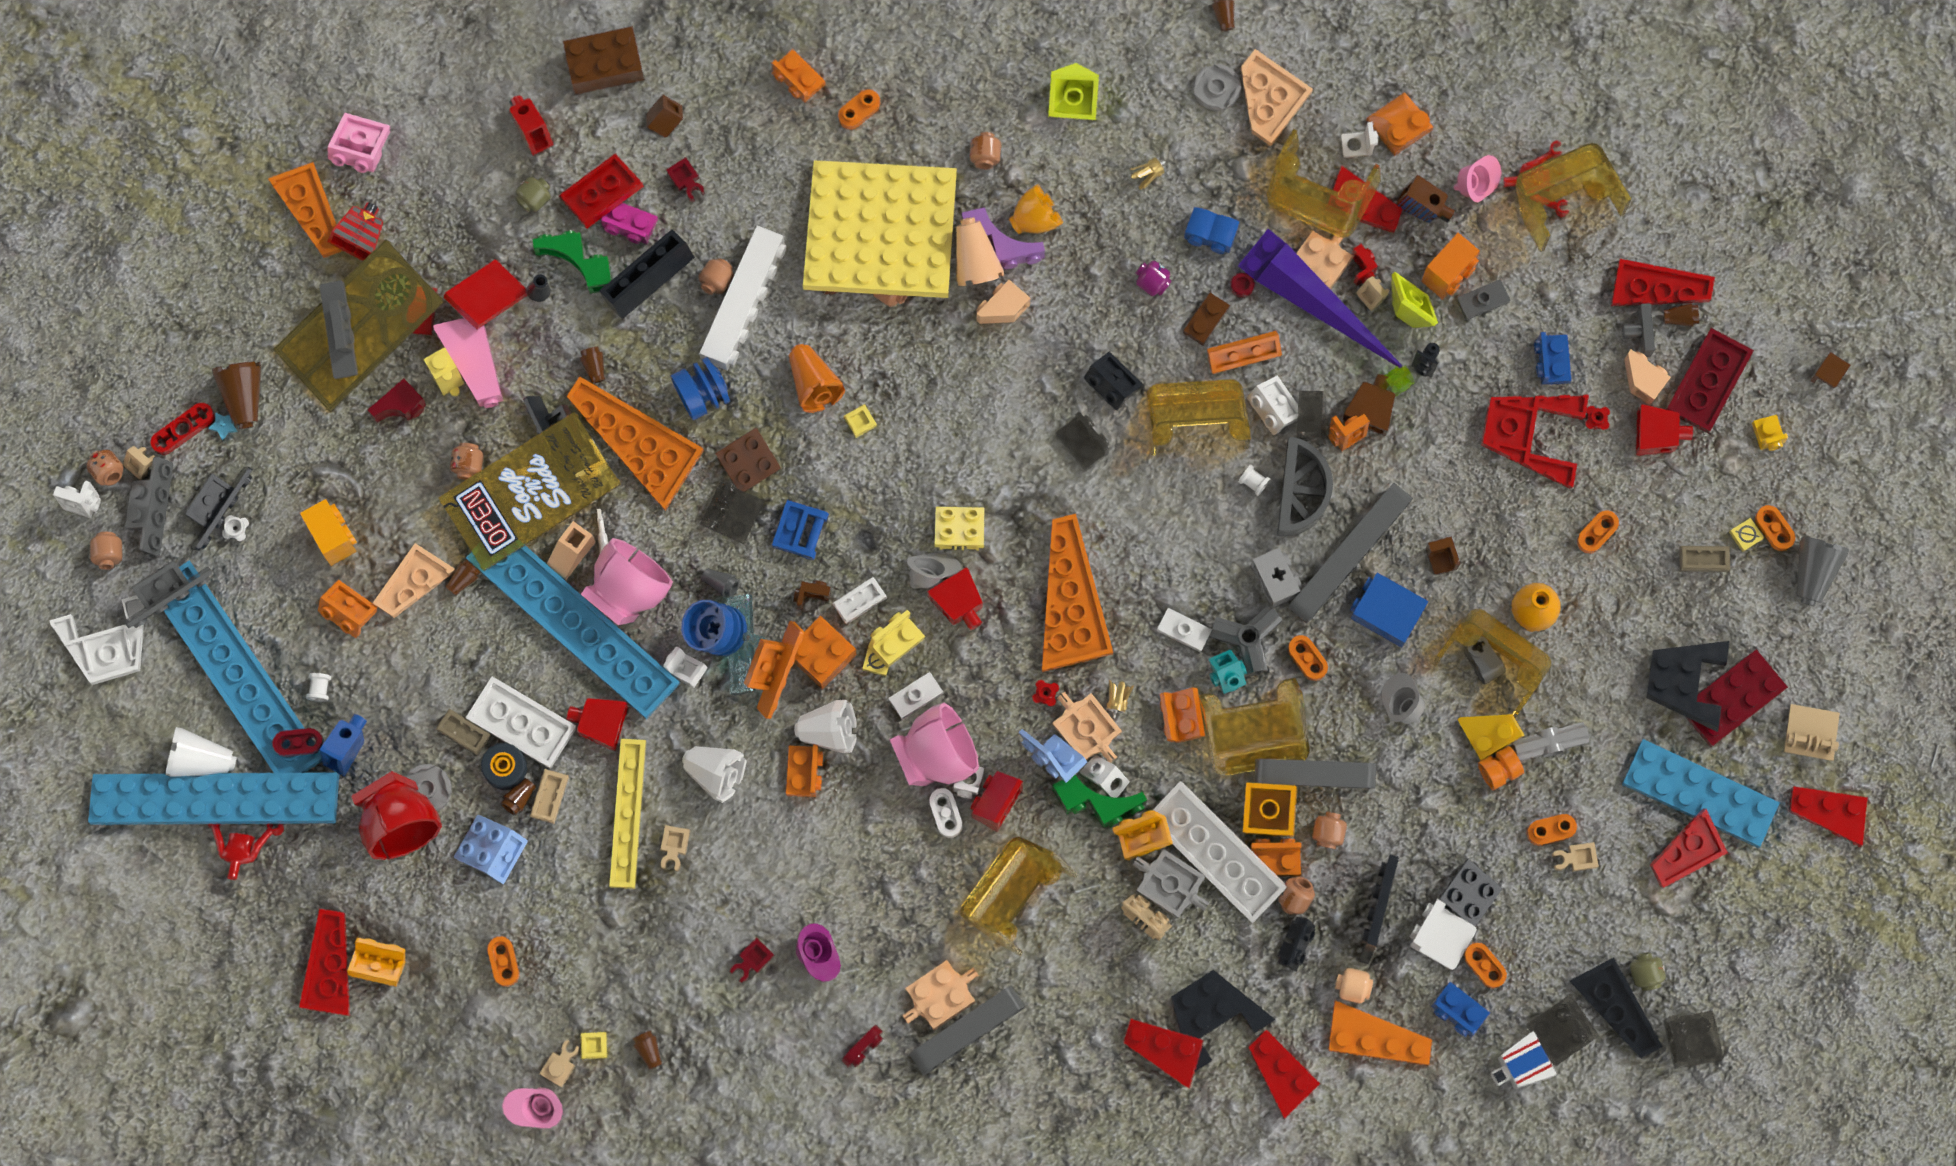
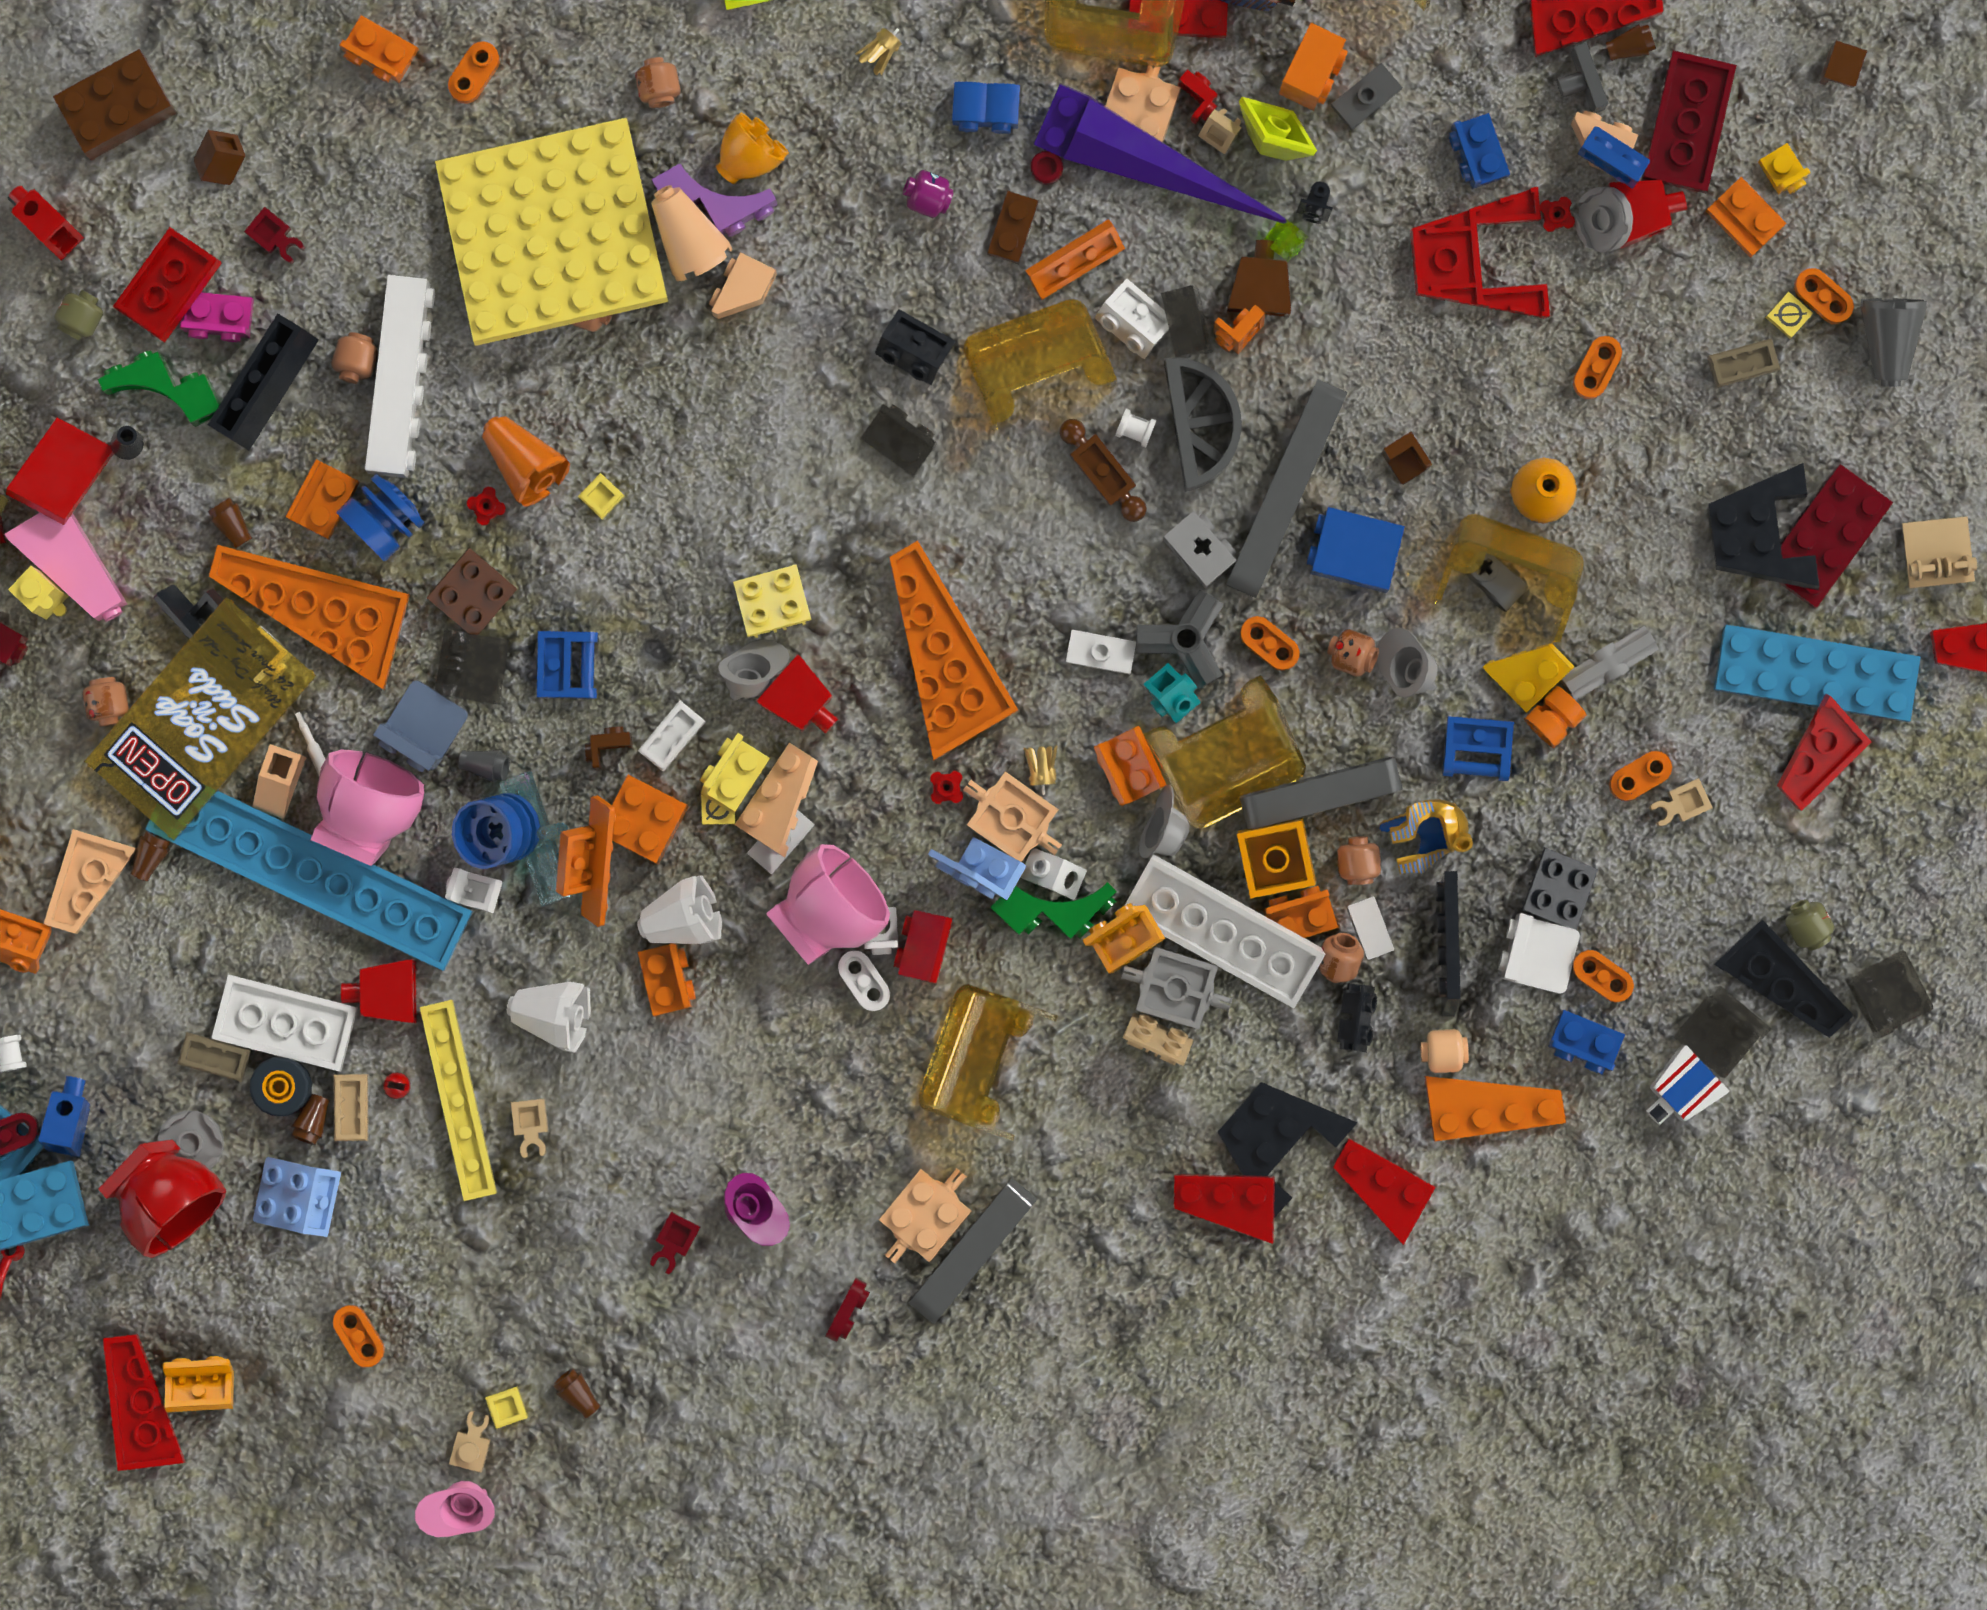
camera: 20 degrees left, 10 degrees up
none -> orange plate [286,459,360,540]
none -> sand blue bracket [374,680,468,772]
none -> red hinge [383,1072,411,1099]
none -> red plate [467,486,506,526]
none -> light nougat wing [734,743,818,858]
none -> reddish brown plate [1059,419,1147,522]
none -> light grey piece [1139,785,1189,859]
none -> nougat head [1327,629,1379,677]
none -> white sticker [1348,897,1394,960]
none -> pearl gold piece [1379,799,1473,874]
none -> blue plate [1442,716,1514,781]
none -> light grey tile [1575,186,1633,253]
none -> blue bracket [1577,126,1650,189]
none -> orange plate [1706,177,1787,258]

